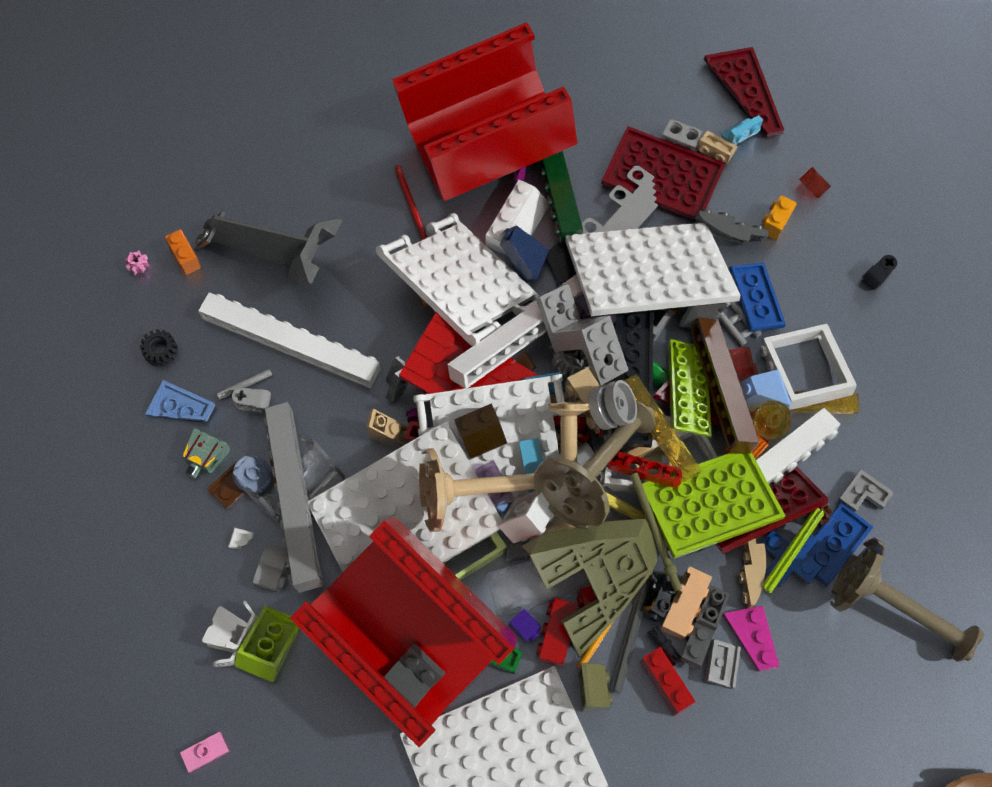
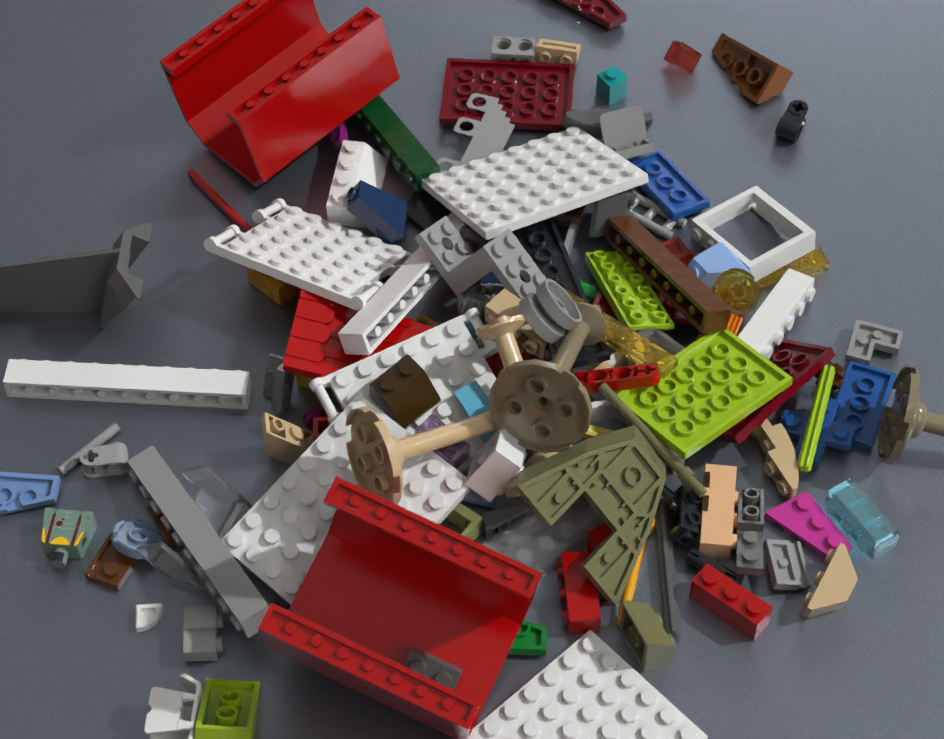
camera: 15 degrees left, 15 degrees down
dark purple brick [509,608,541,644] -> none
medium azure bracket [721,115,763,145] -> none
light orange brick [761,195,797,241] -> none
none -> teal brick [596,66,628,105]
none -> light grey bracket [599,104,655,160]
none -> dark orange wedge [711,33,794,104]
none -> tan slope [802,542,858,618]
none -> clear light blue brick [824,477,901,560]

